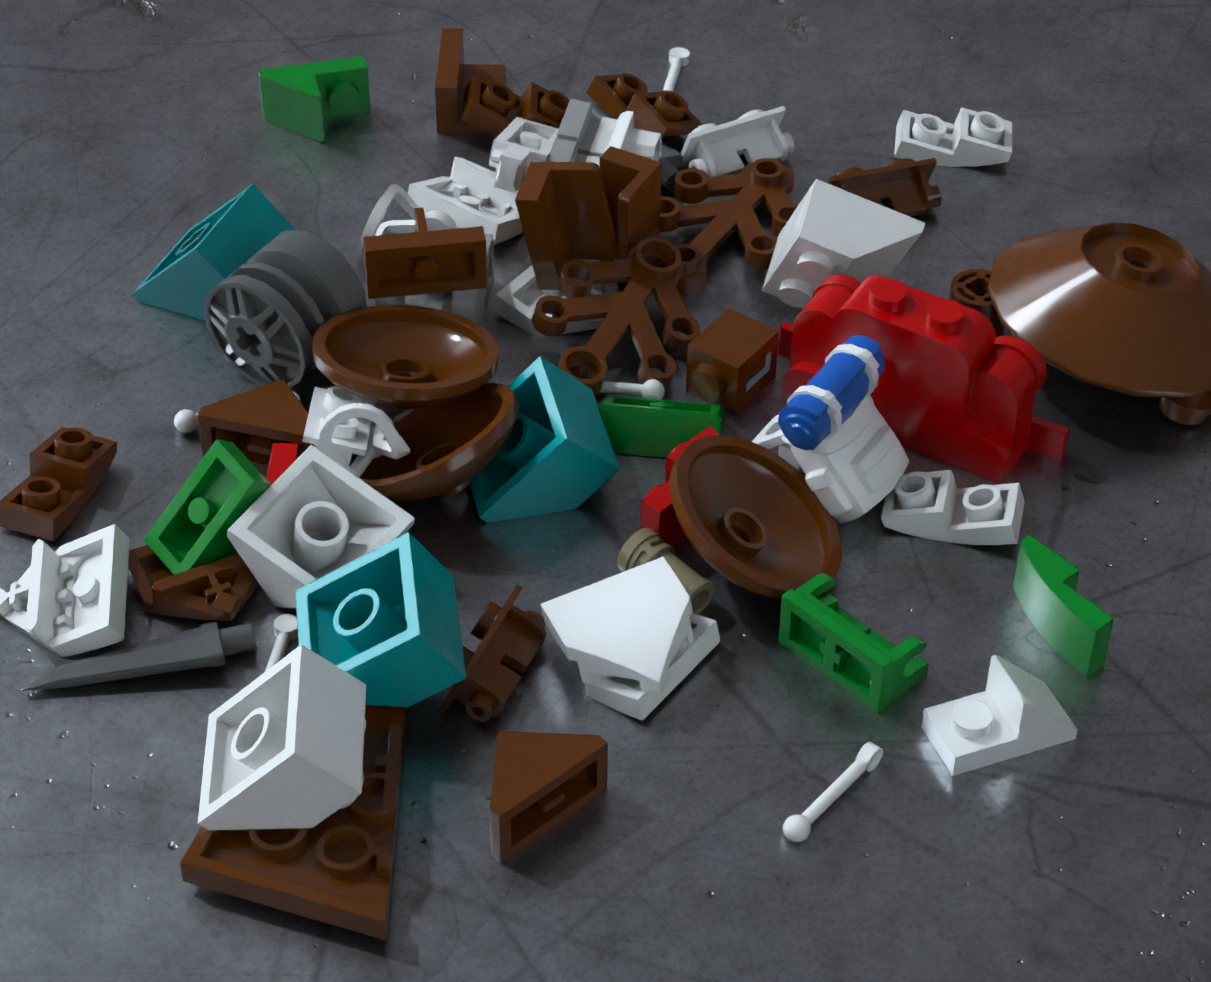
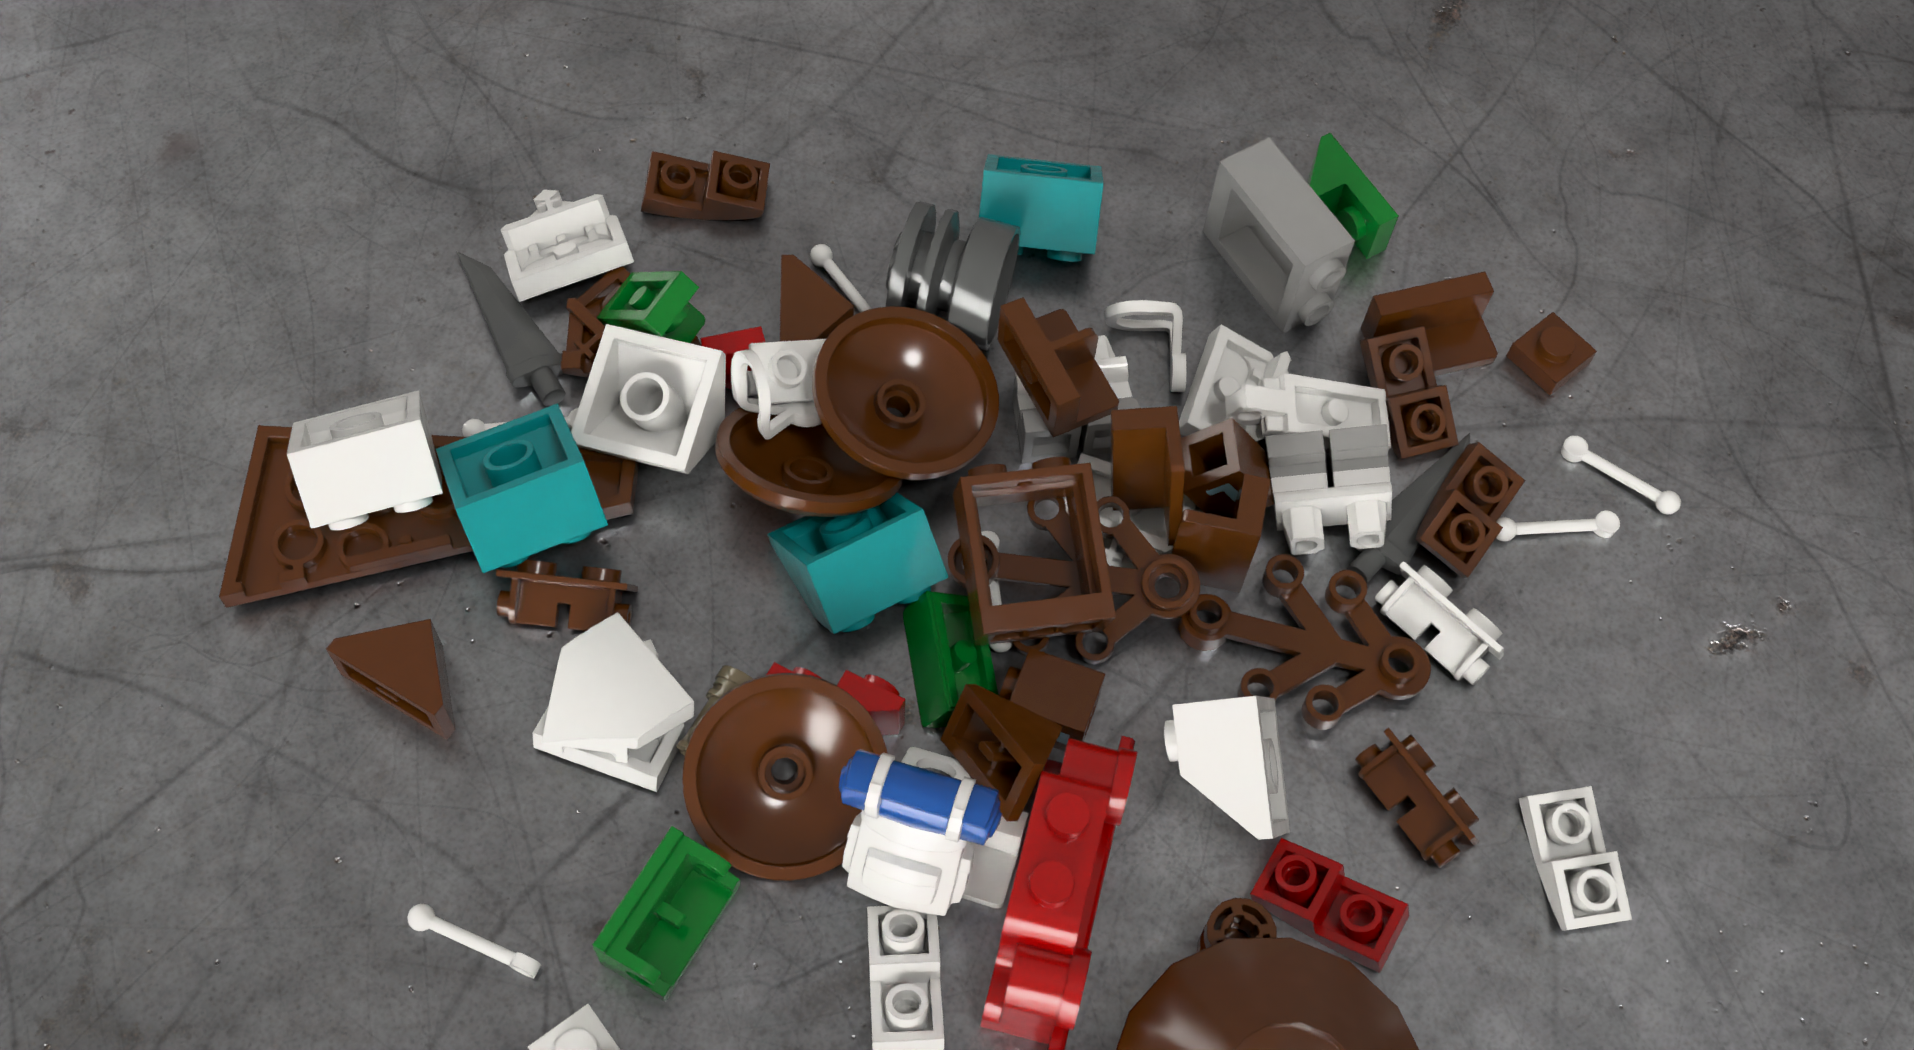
camera: 70 degrees right, 20 degrees up
none -> reddish brown slope [941,684,1063,822]
none -> reddish brown window [953,457,1116,646]
none -> light grey window [1203,137,1355,333]
none -> red slope [1250,838,1409,973]
none -> reddish brown plate [1506,312,1597,396]
none -> white hinge [1561,436,1681,515]

